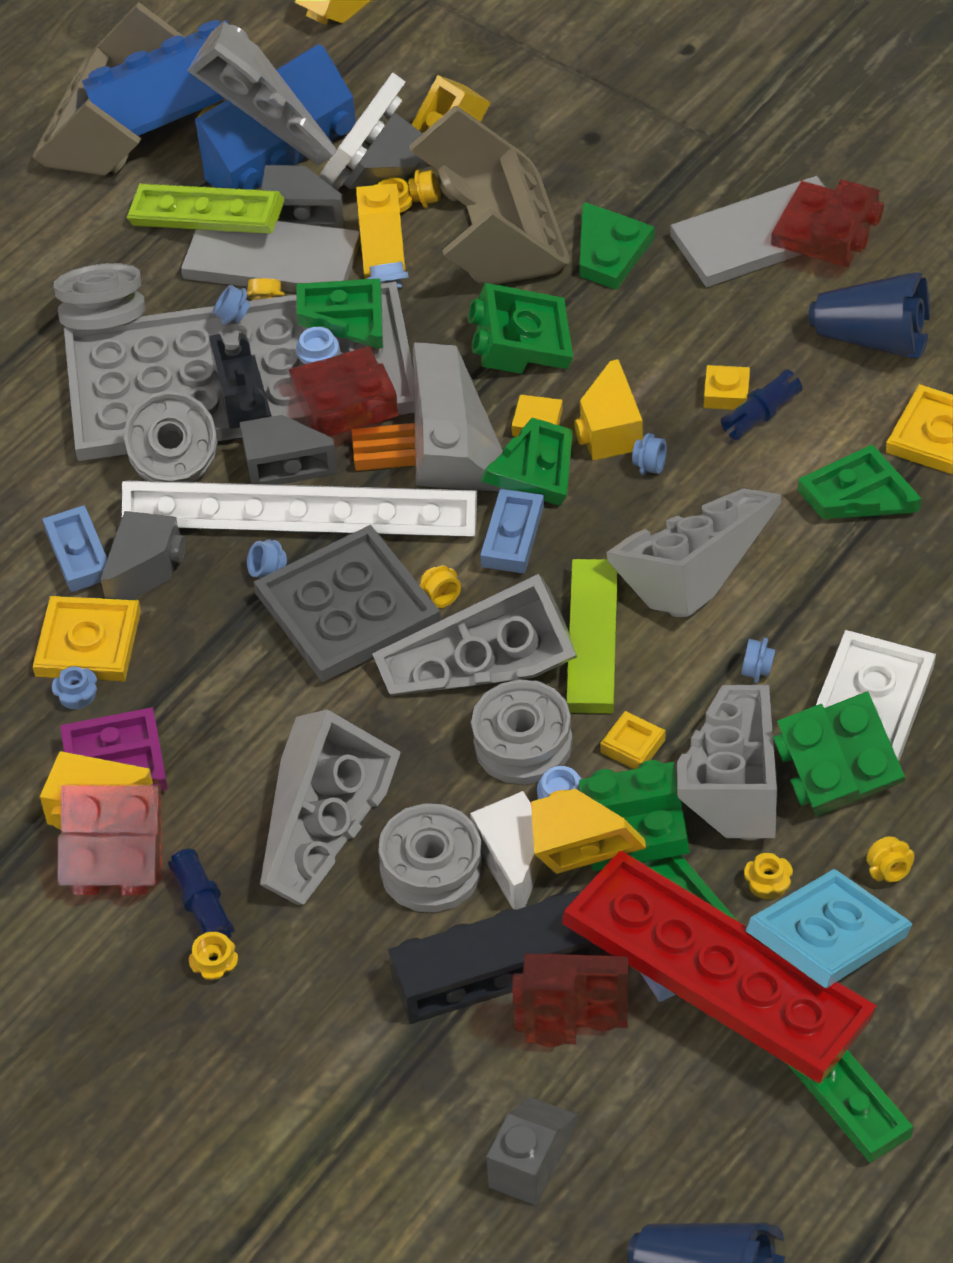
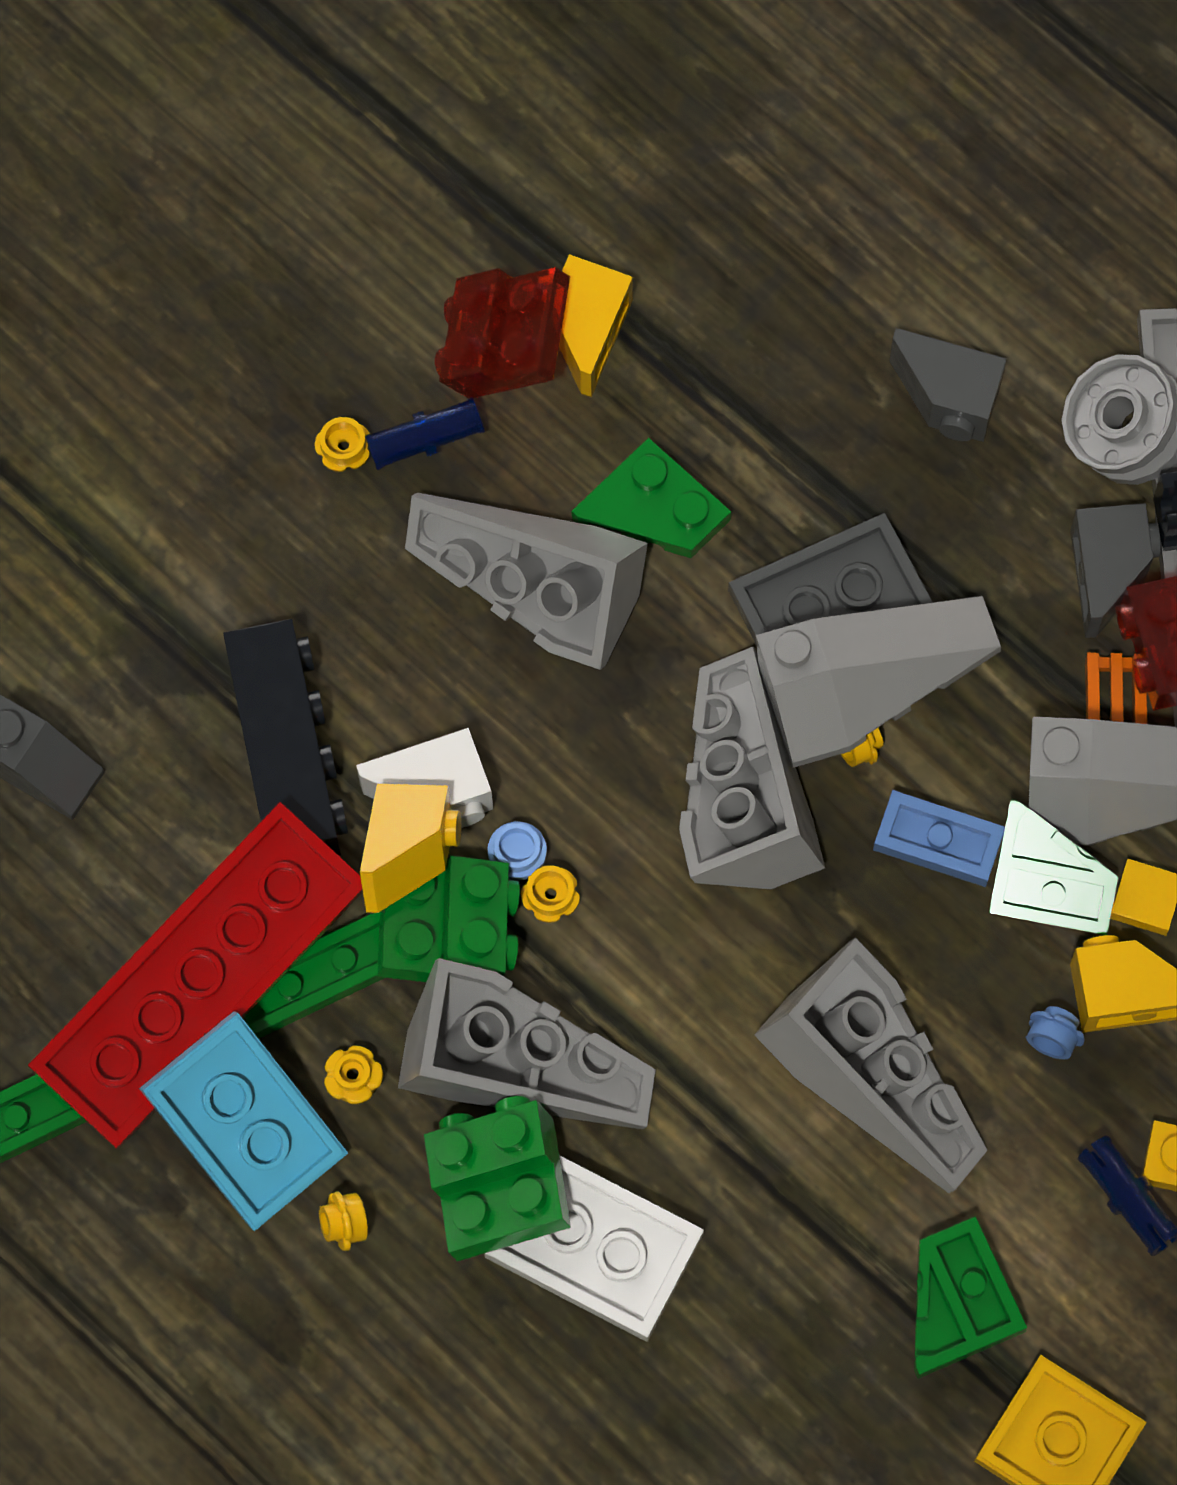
camera: 95 degrees right, 20 degrees up
yellow tile [33,596,141,682] -> none
medium blue plate [42,505,107,593] -> none
medium blue plate [52,666,97,709] -> none
magenta wing [60,707,168,791] -> none
white plate [122,481,477,536] -> none
medium blue plate [247,540,287,578] -> none
light grey wheel [378,803,482,912] -> none
light grey wheel [471,679,573,785] -> none
clear red plate [513,954,628,1047] -> none
lime tile [567,559,618,714] -> none
yellow tile [600,711,666,769] -> none
medium blue plate [741,638,775,683] -> none
none -> yellow plate [521,866,580,923]
none -> green wing [571,438,731,558]
none -> light grey wedge [756,596,1001,768]

